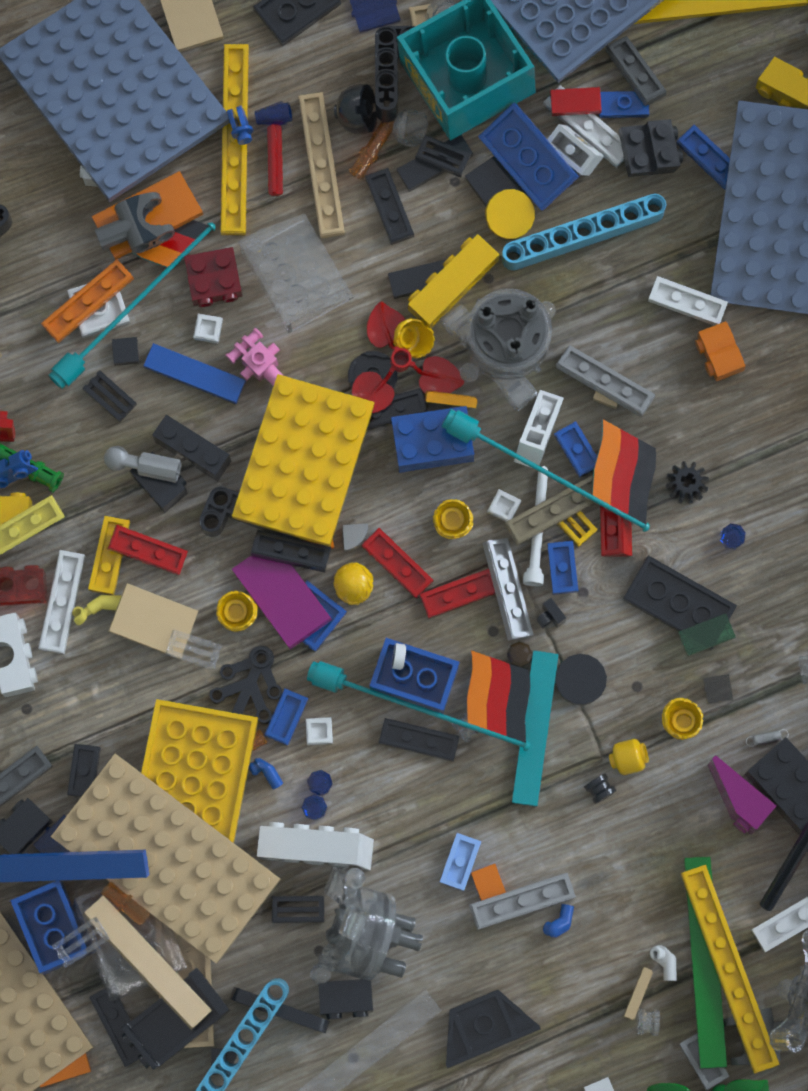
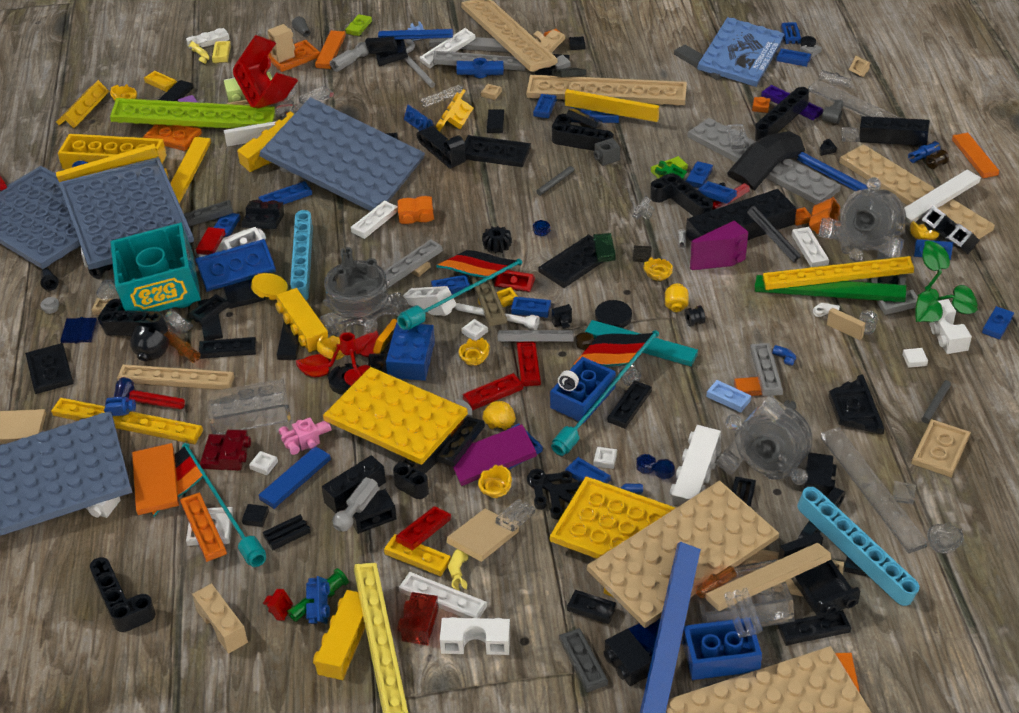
camera: 75 degrees left, 35 degrees down
dark grey connector [94,192,175,254] -> none

